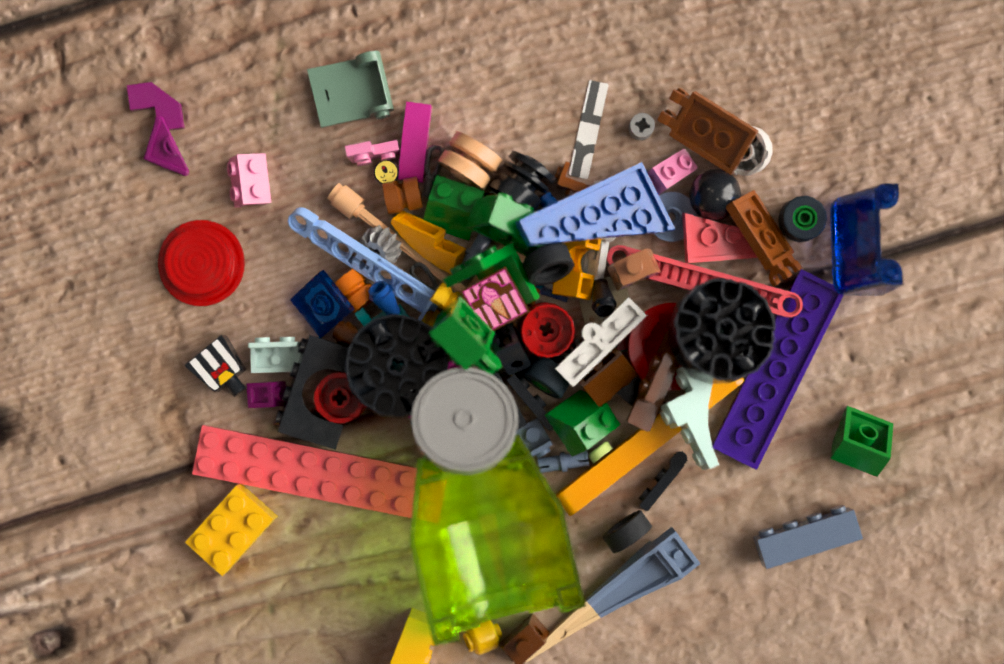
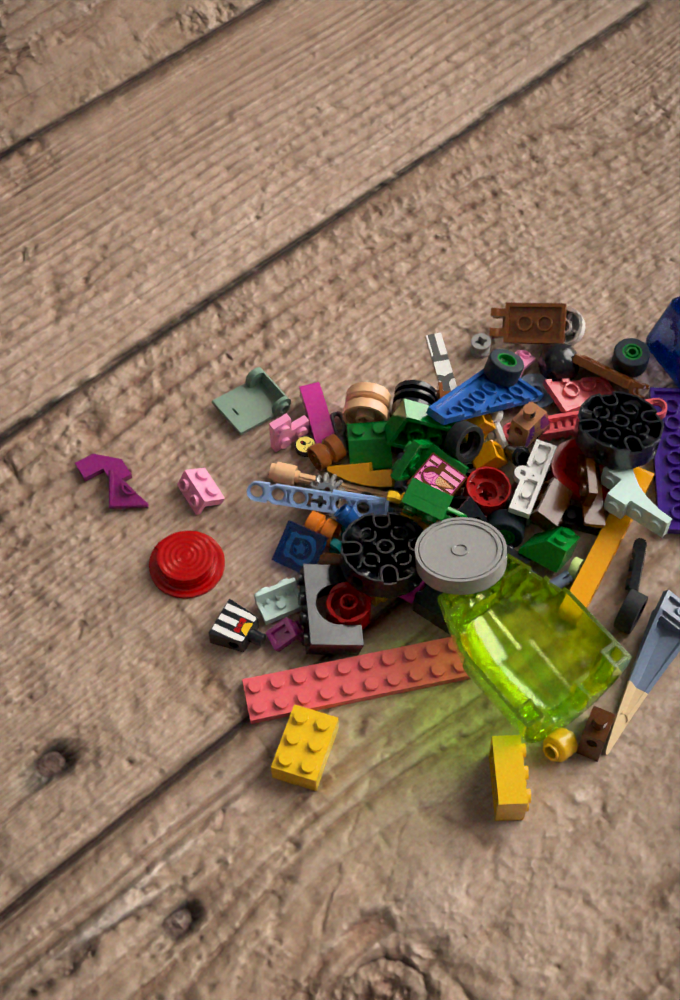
camera: 25 degrees left, 30 degrees down
none -> black wheel [483,349,524,387]

